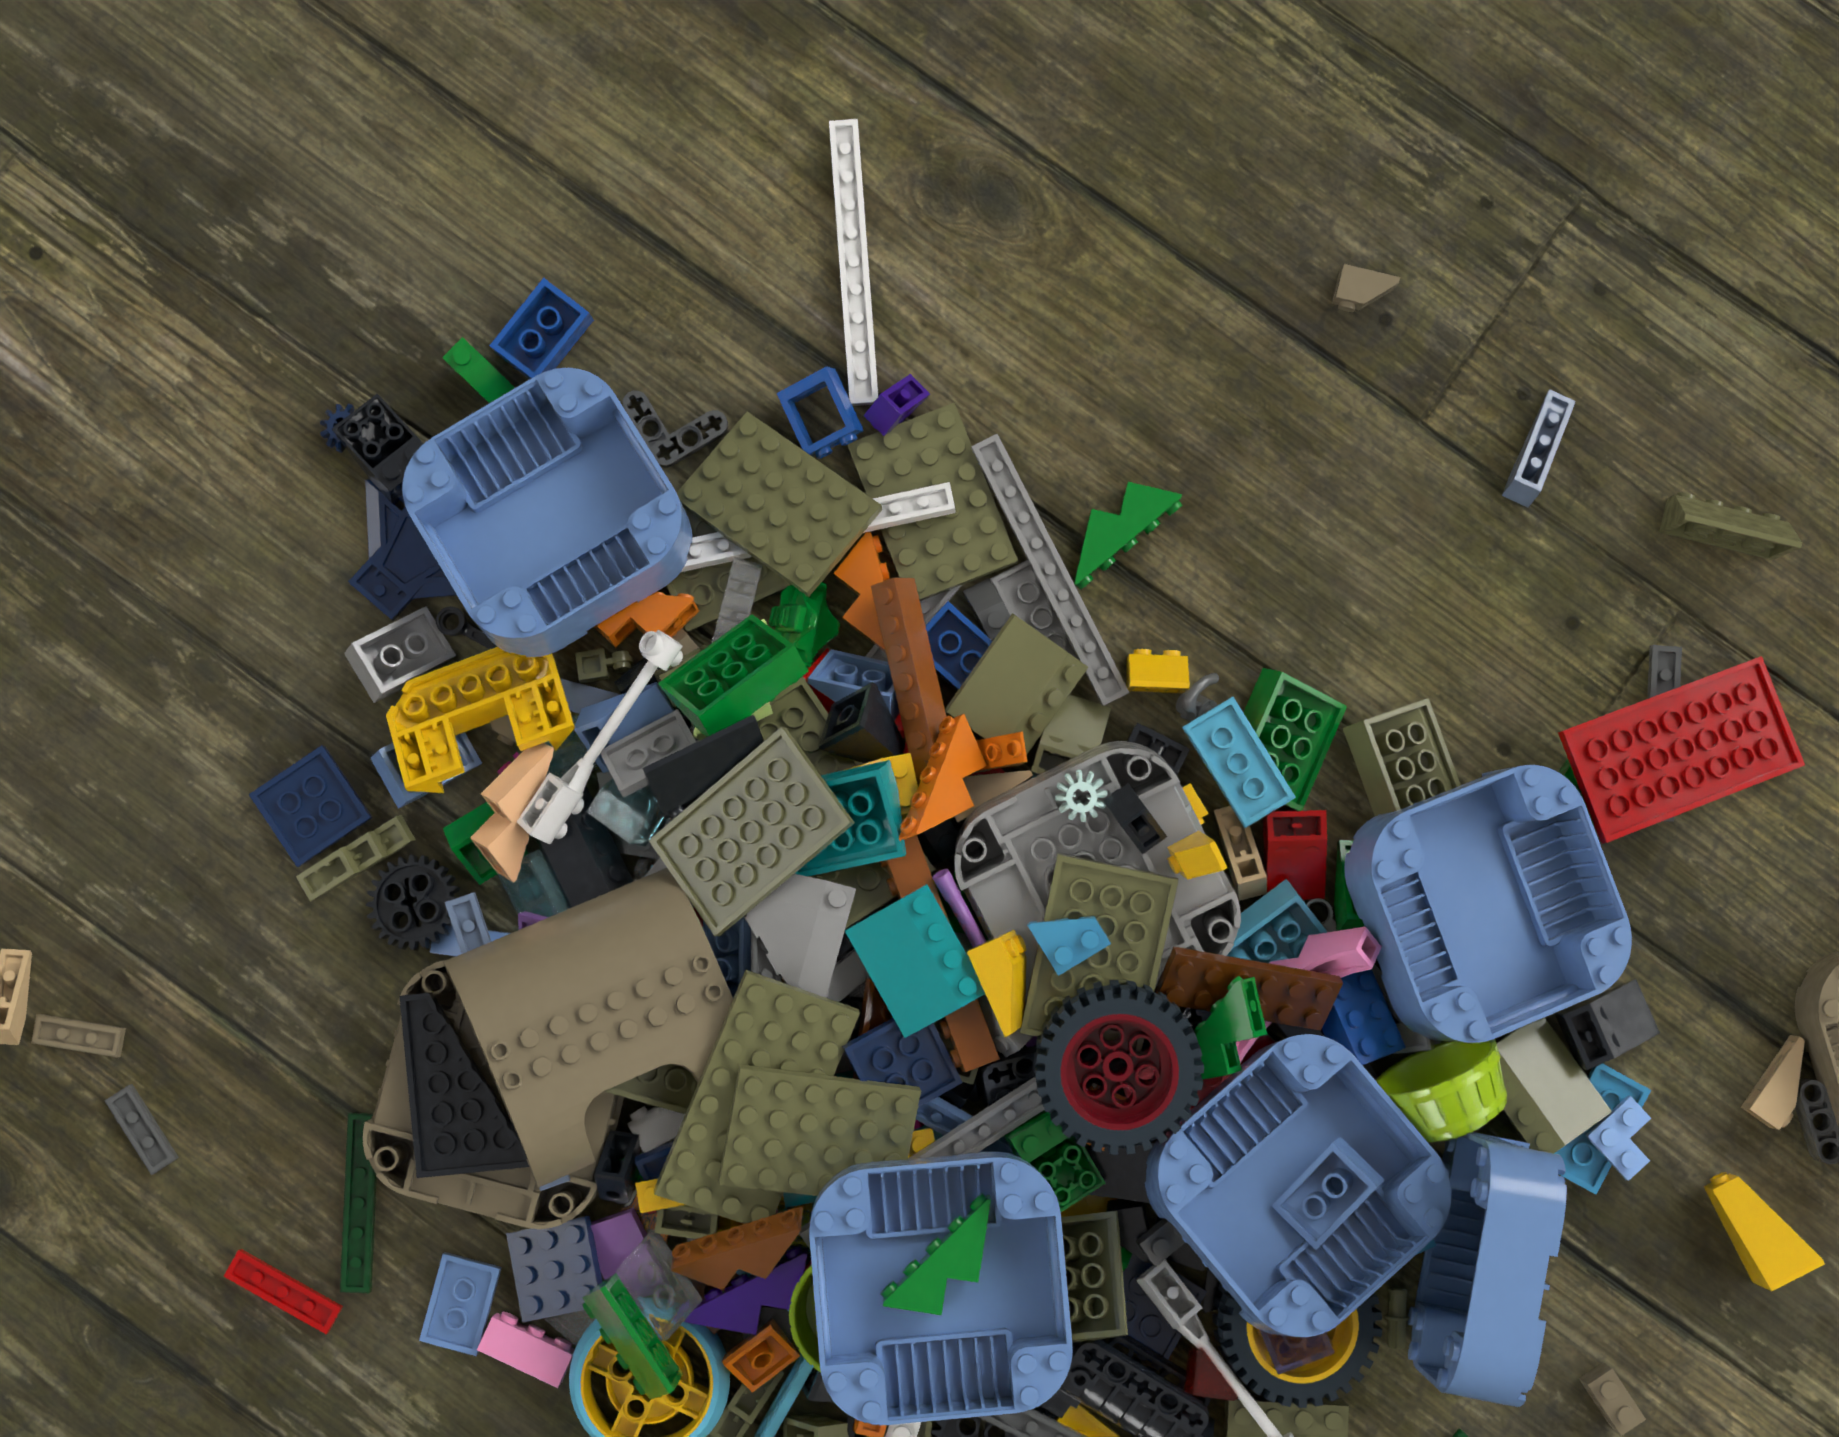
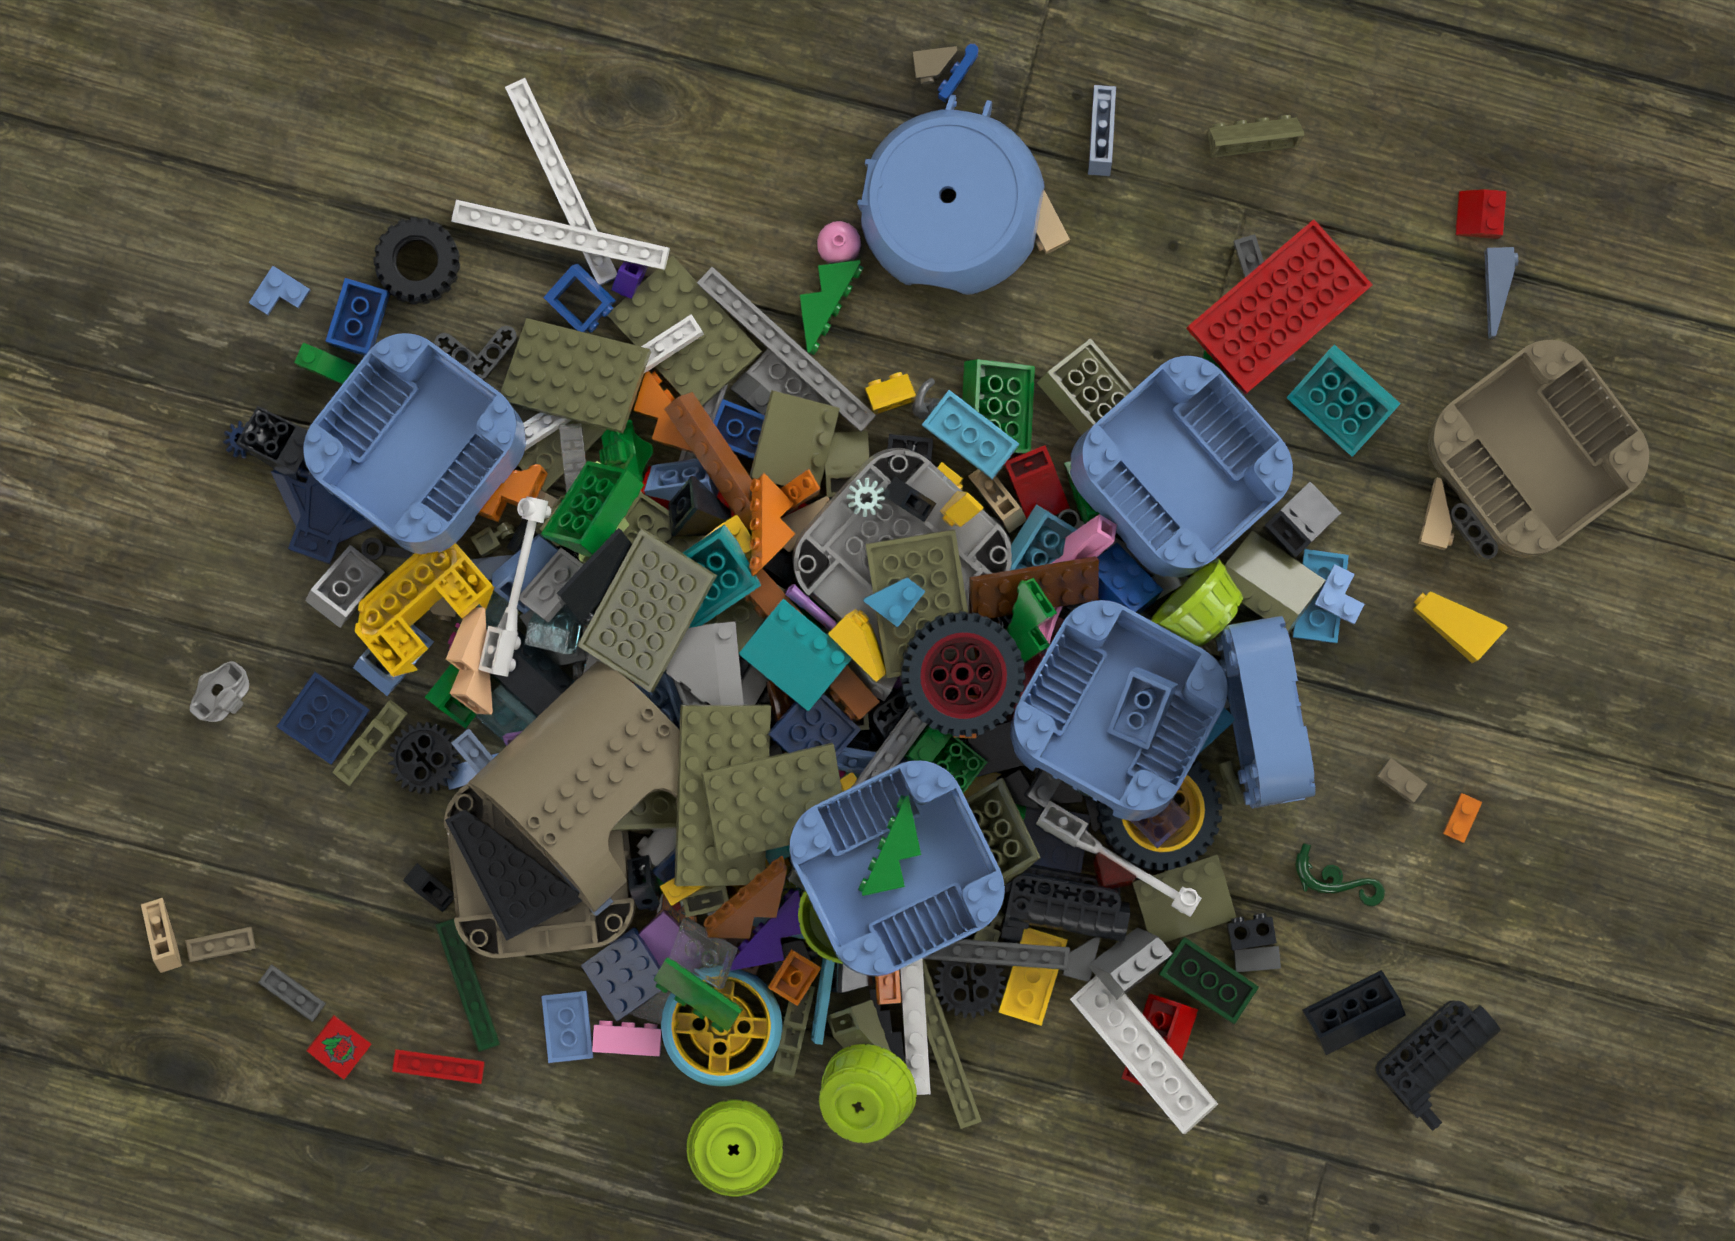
camera: 25 degrees left, 0 degrees up
none -> light grey piece [190,661,249,722]
none -> medium blue plate [249,266,311,315]
none -> red slope [306,1015,372,1079]
none -> black tyre [373,217,460,305]
none -> black slope [403,863,454,912]
none -> white plate [451,200,670,270]
none -> bright pink cylinder [817,221,861,264]
none -> medium blue container [857,94,1045,295]
none -> blue plate [938,44,978,103]
none -> tan slope [1035,190,1070,254]
none -> teal slope [1287,344,1401,457]

